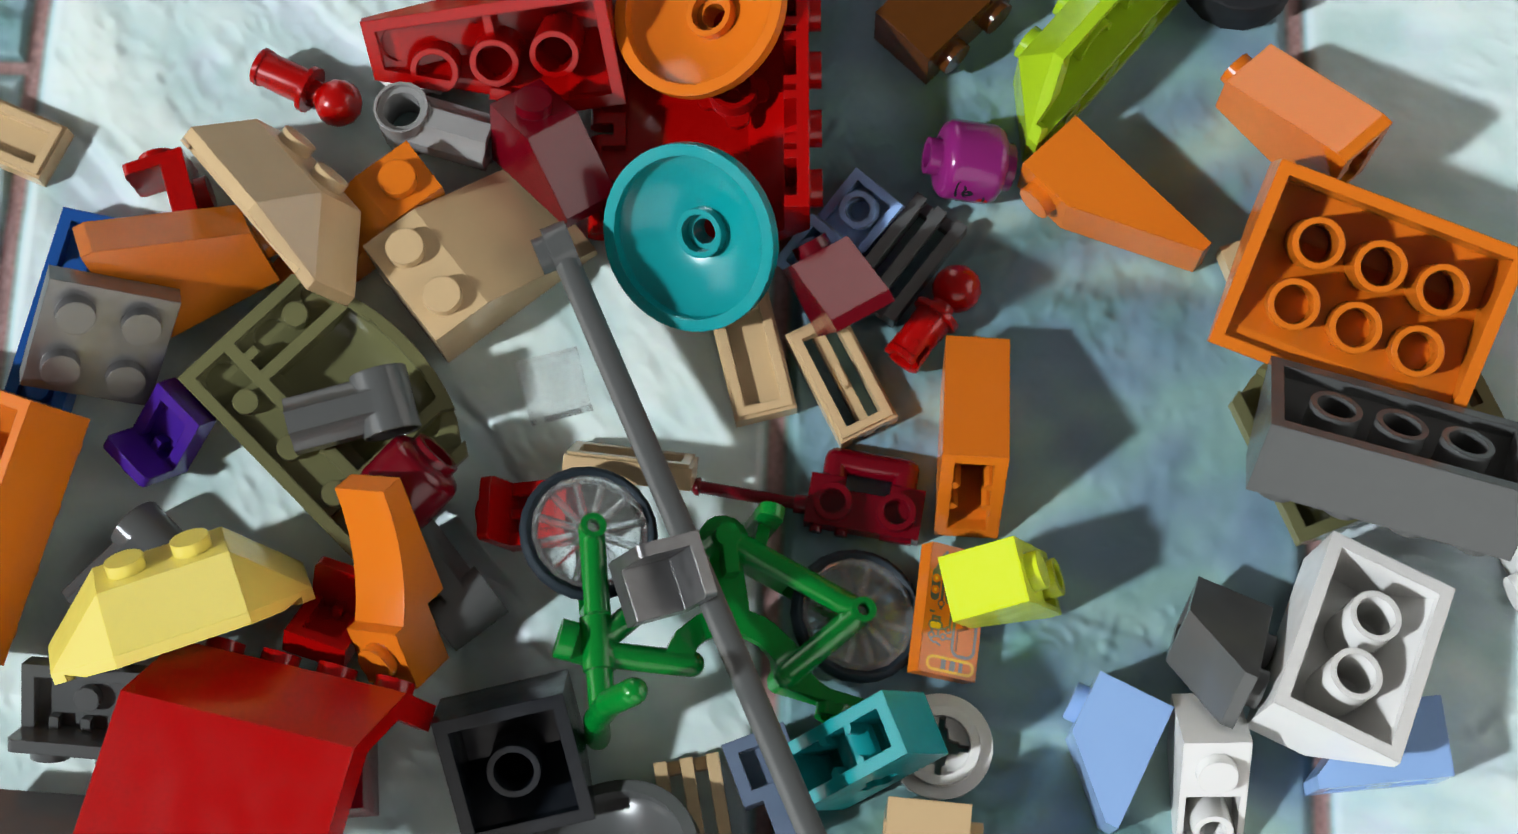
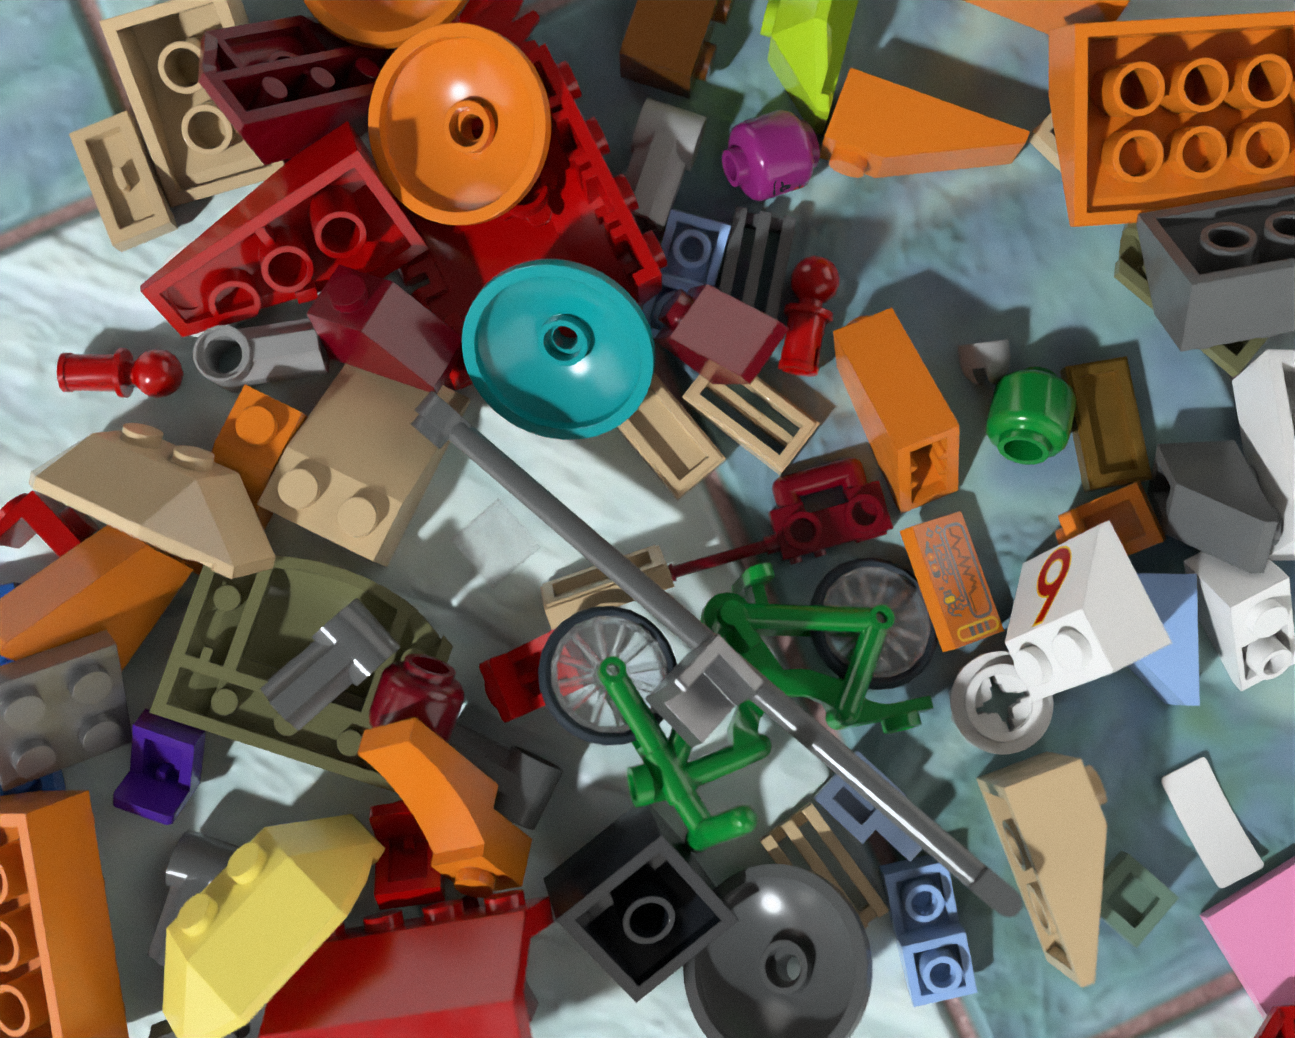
camera: 25 degrees left, 10 degrees up
teal brick [788,690,949,811] -> none
neon yellow slope [937,536,1065,628] -> none
none -> light grey piece [625,98,707,232]
none -> light grey hinge [958,339,1011,386]
none -> green head [986,366,1077,465]
none -> white slope [1005,520,1172,701]
none -> orange bracket [1055,481,1166,556]
none -> pearl gold tile [1060,356,1152,492]

